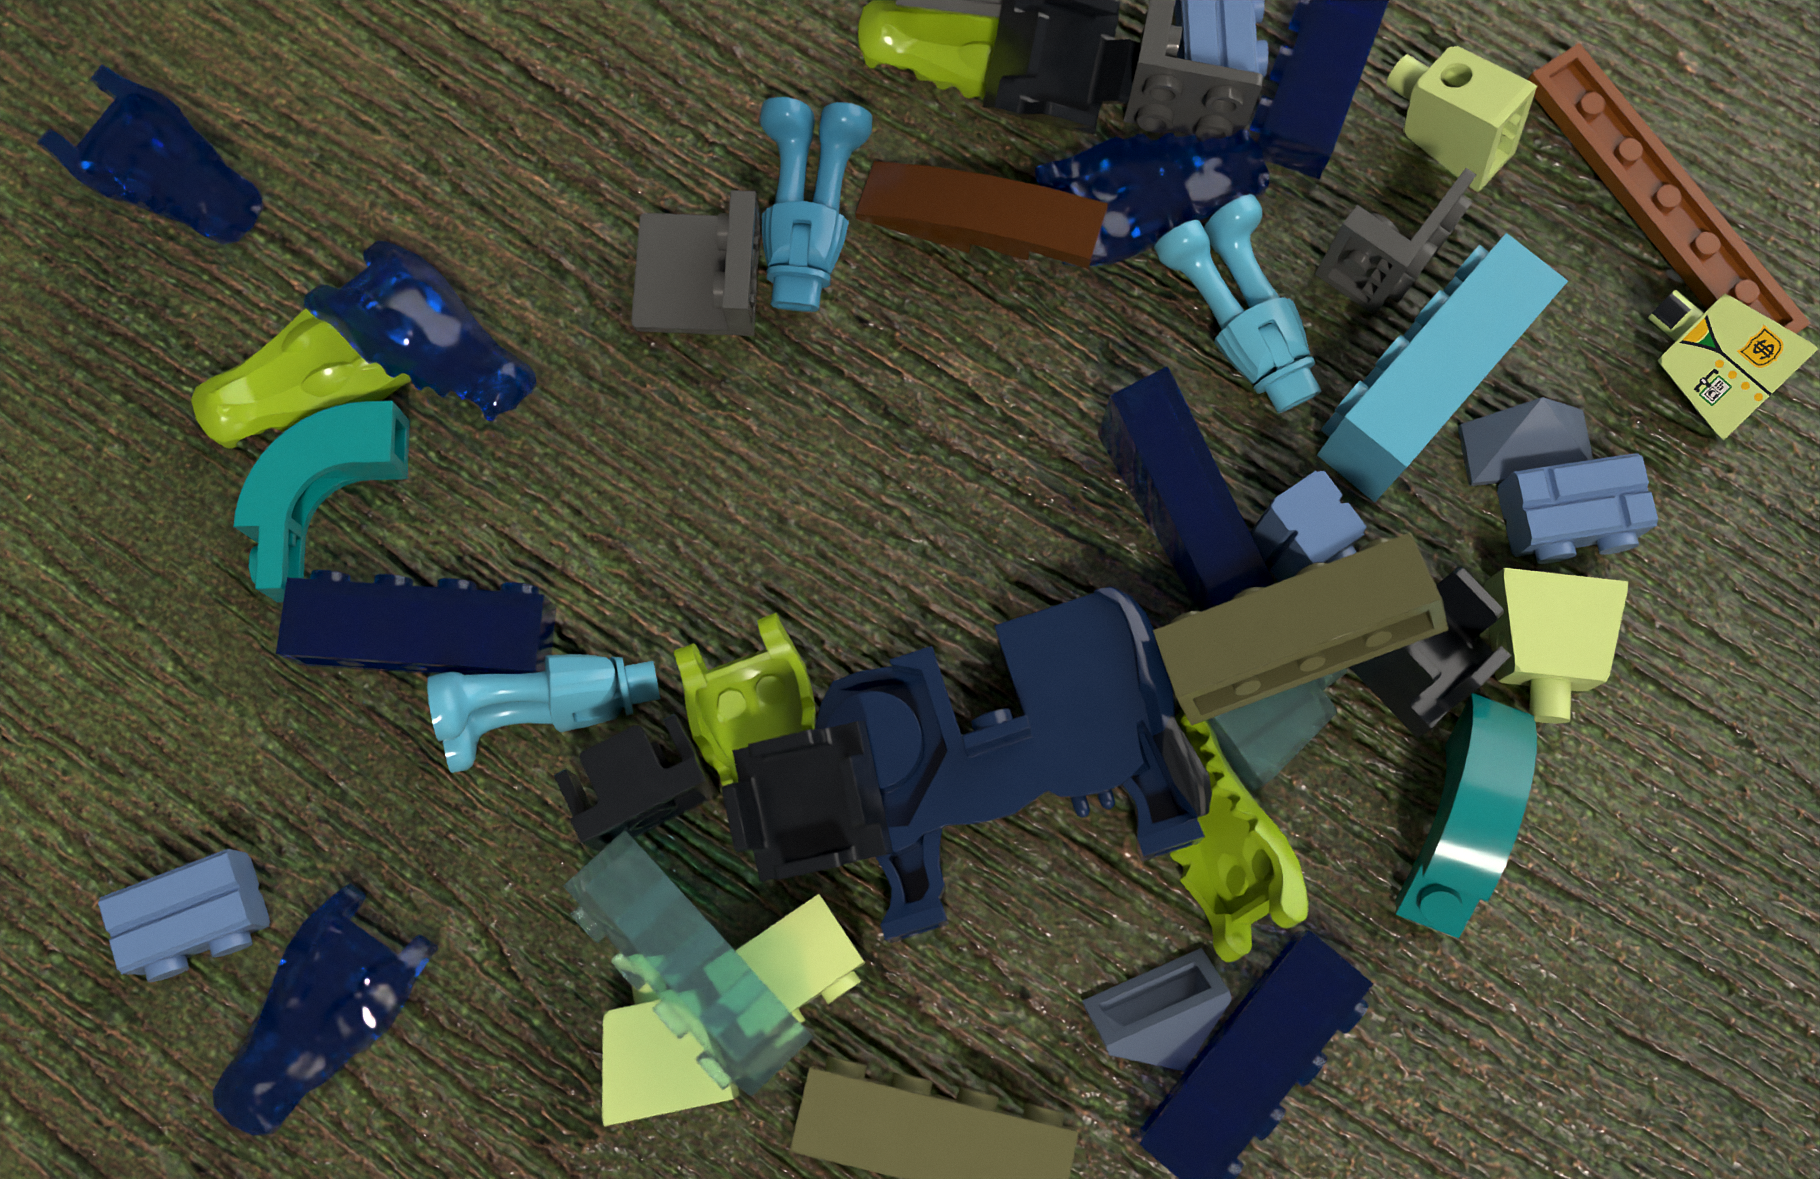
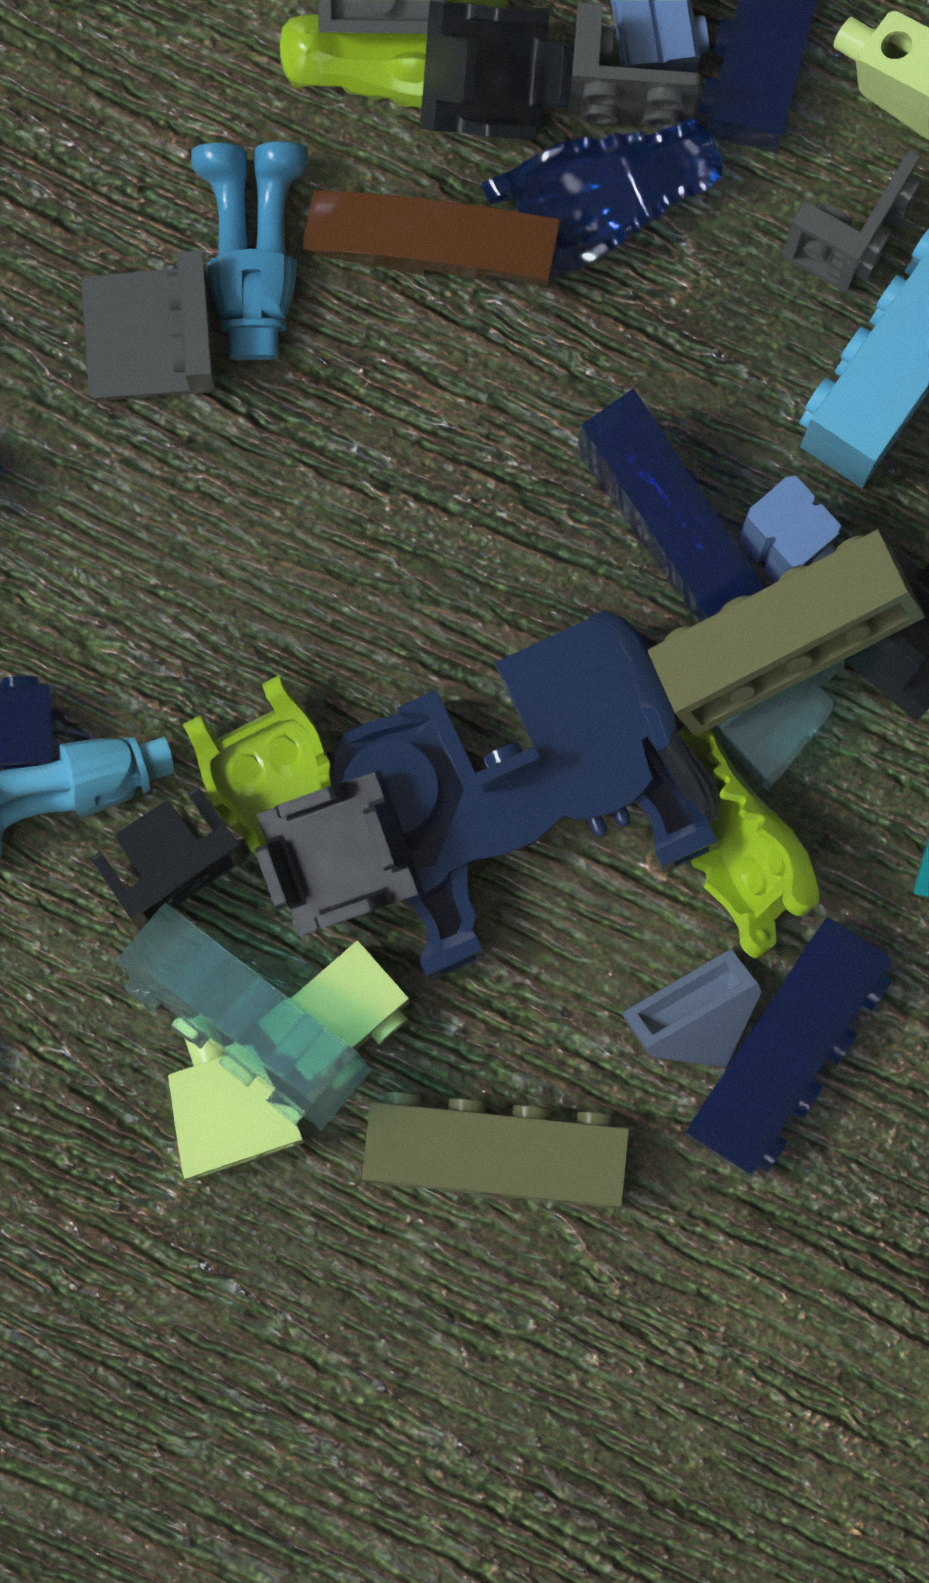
camera: 10 degrees left, 5 degrees up
medium azure piece [1154,194,1322,414] -> none

